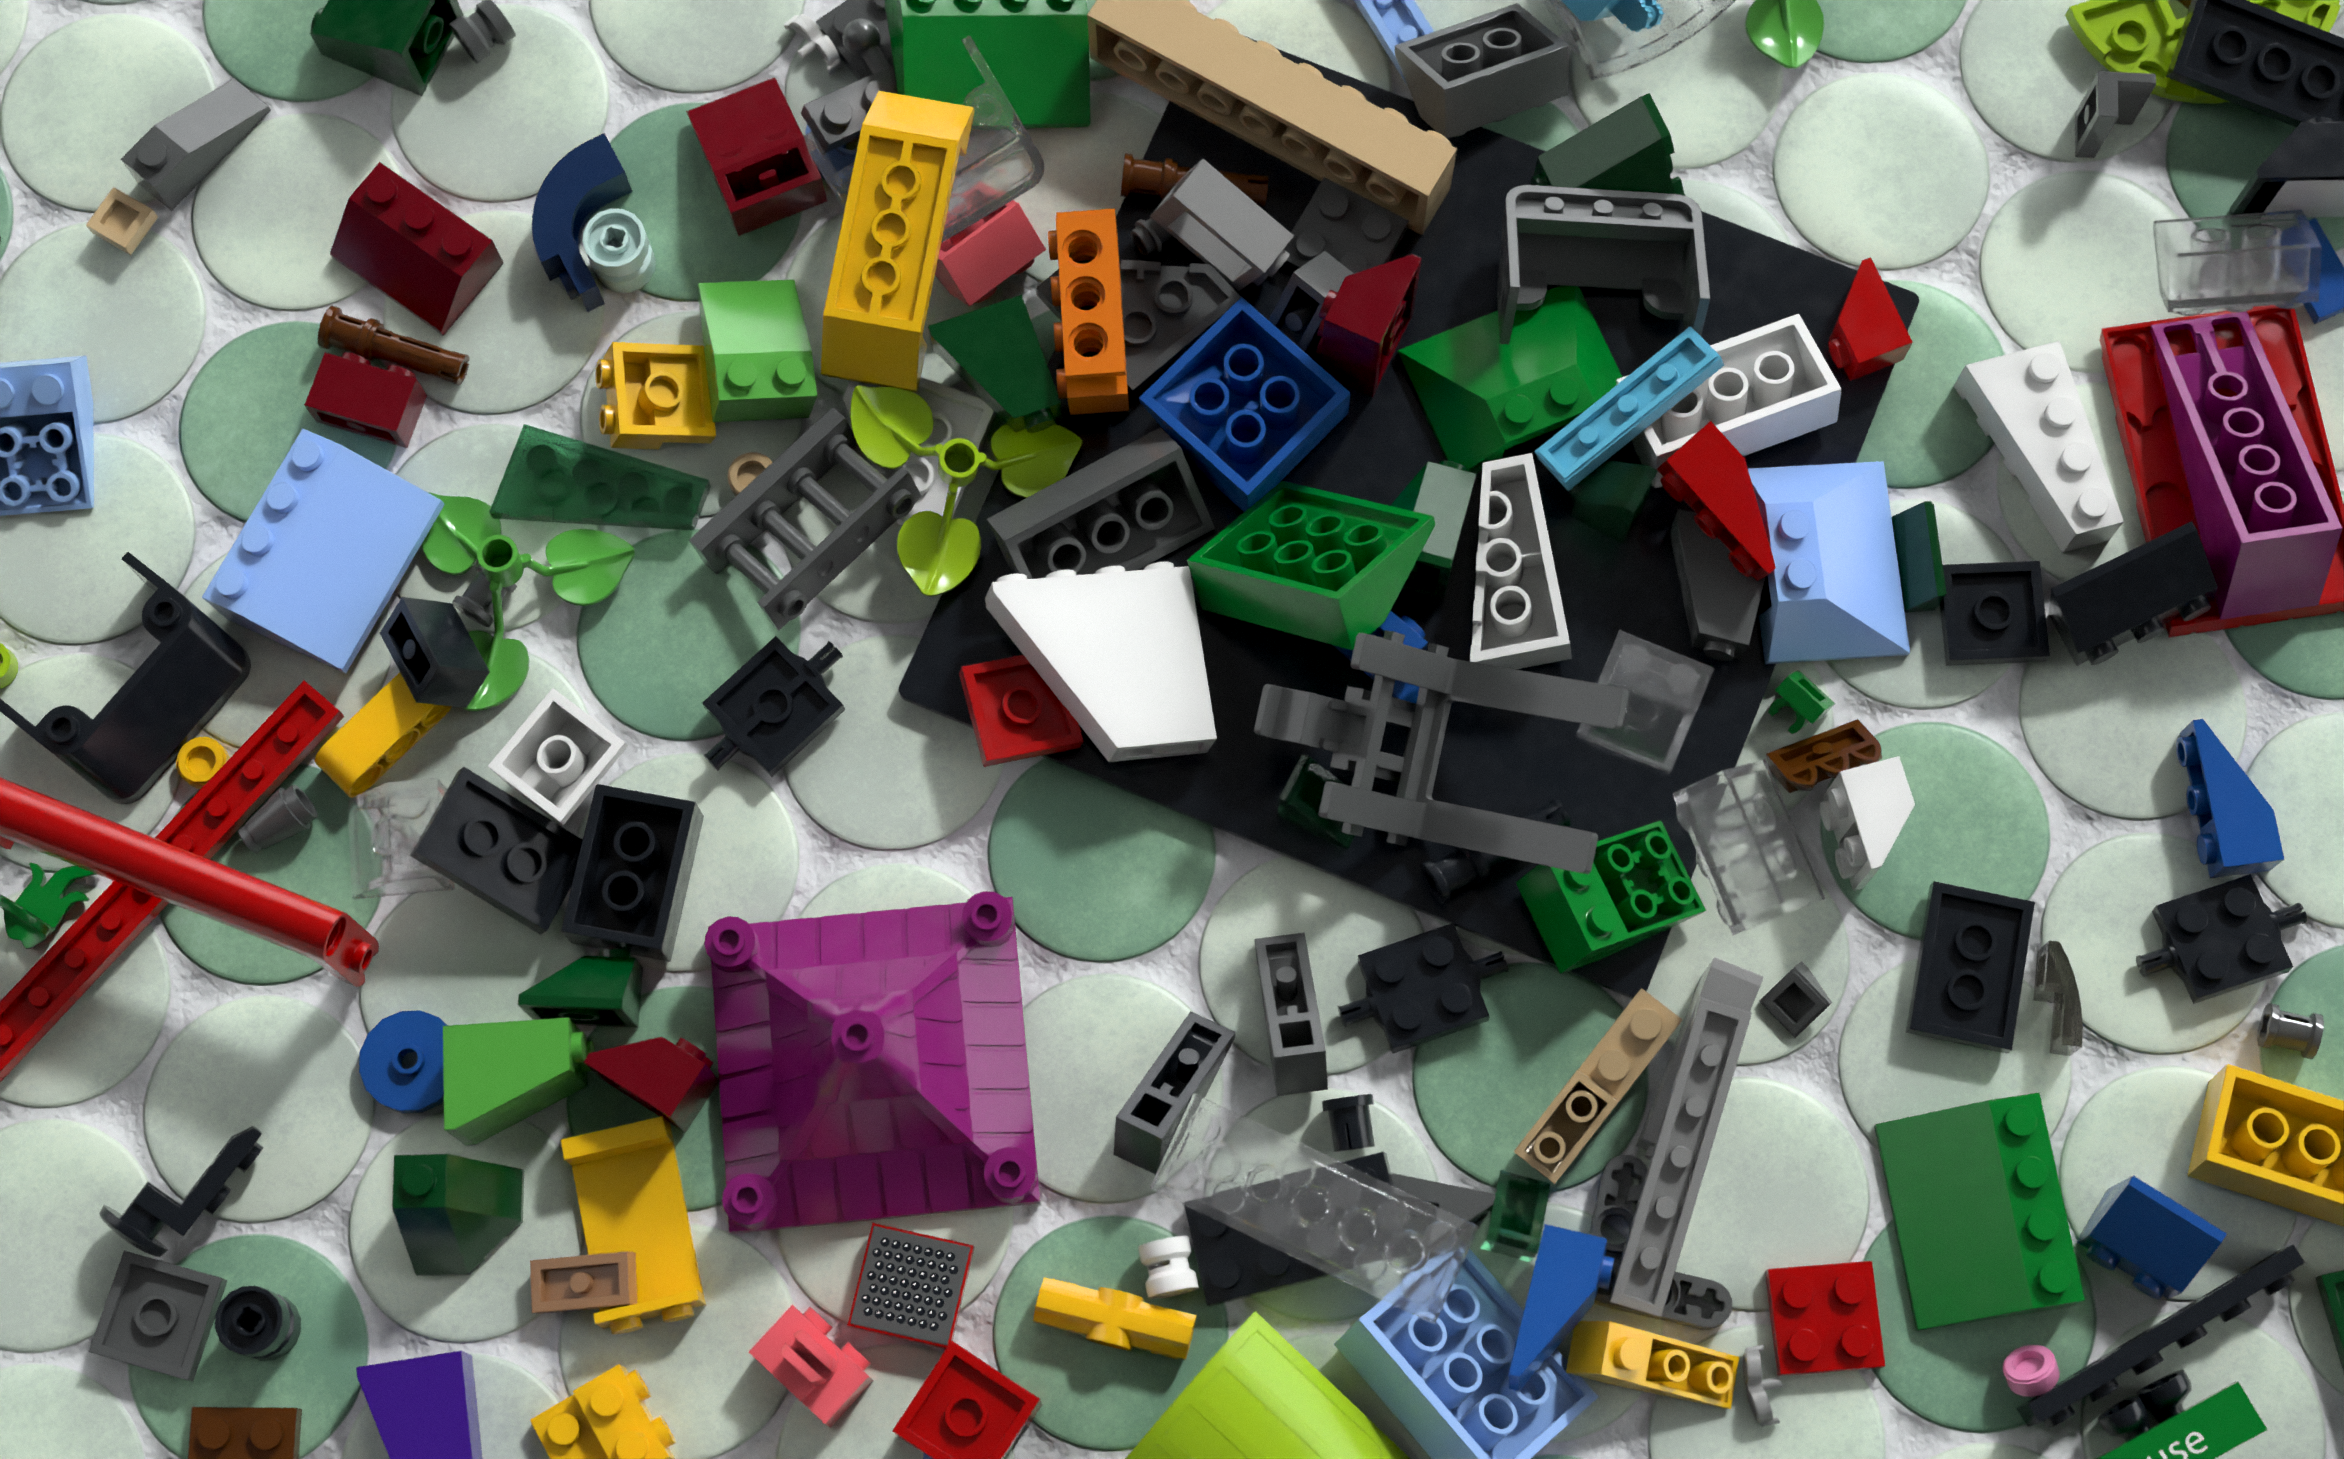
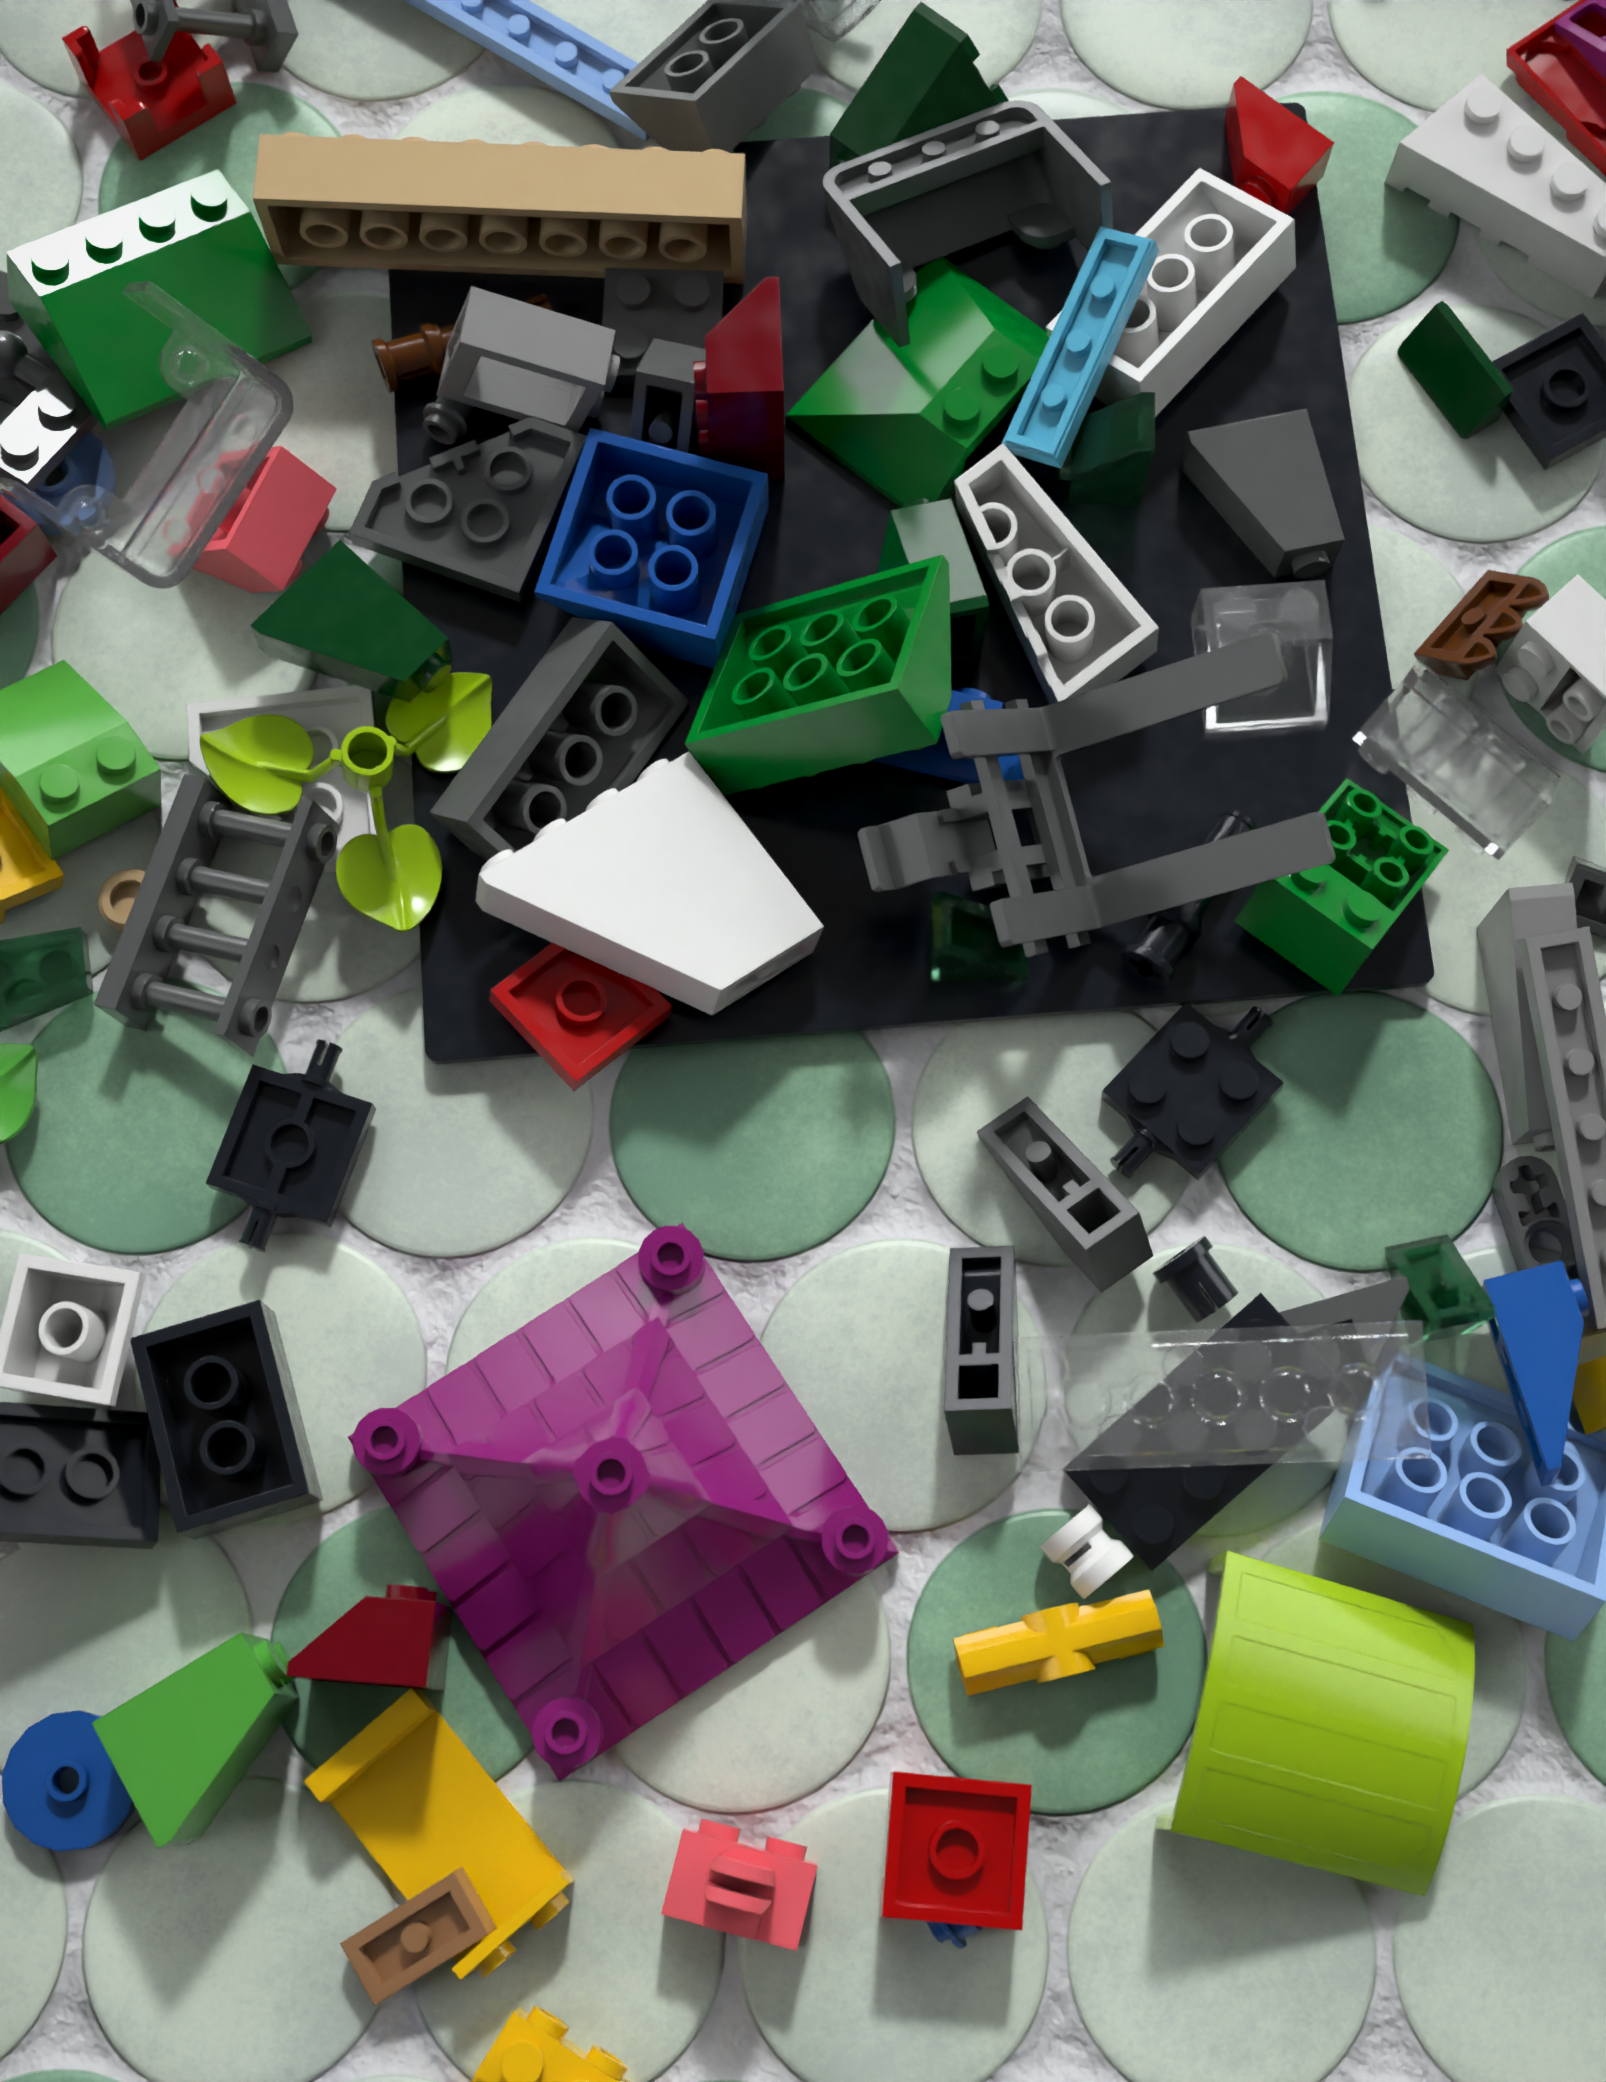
camera: 30 degrees left, 0 degrees up
dark green slope [392,1154,524,1276] -> none
dark green slope [518,949,643,1028] -> none
yellow slope [821,91,975,393] -> none
tile [847,1223,975,1349] -> none
orange brick [1048,208,1129,415] -> none
tan slope [1514,988,1683,1184] -> none
red slope [1657,421,1776,581] -> none
light blue slope [1748,461,1910,664] -> none
green tile [1768,670,1835,734] -> none

